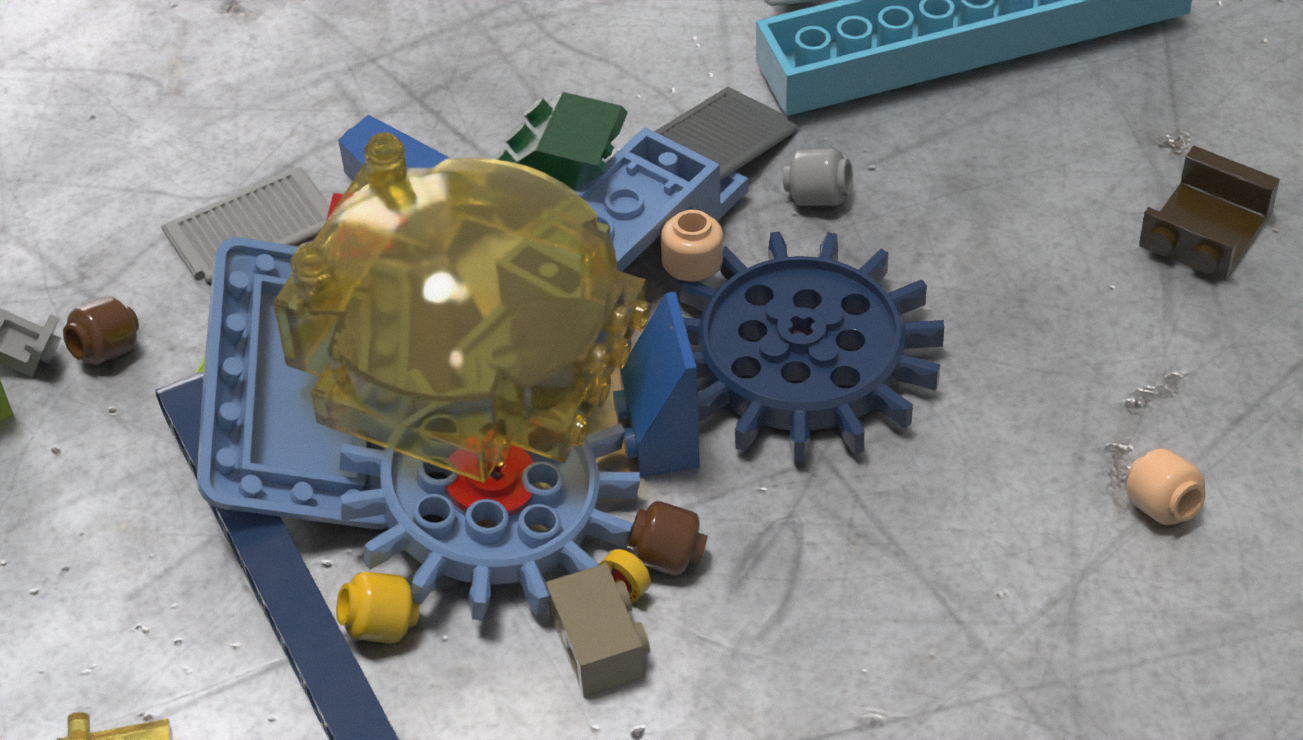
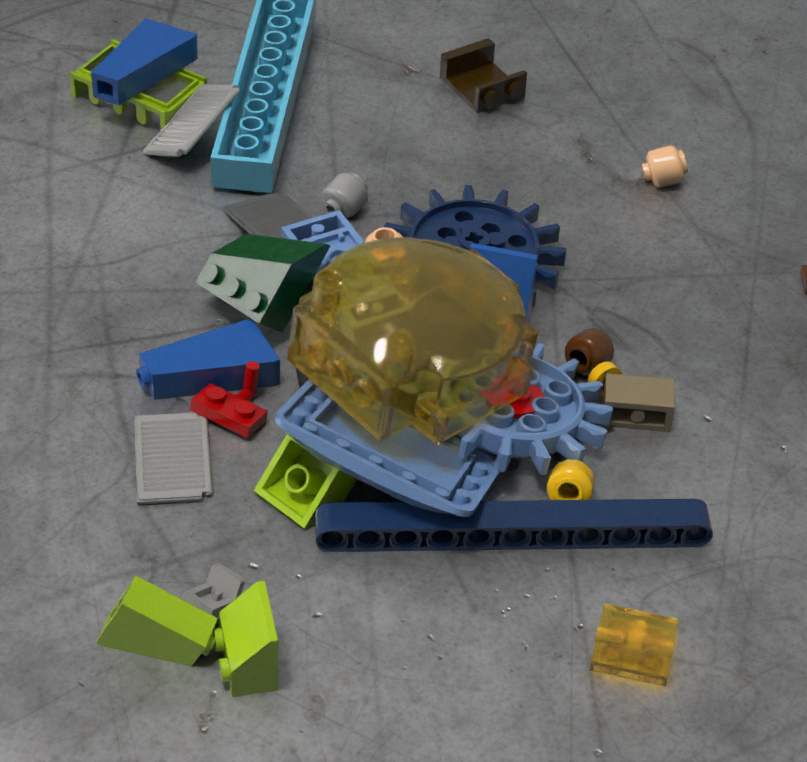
camera: 70 degrees left, 5 degrees down
reddish brown head [63,296,139,366] -> none

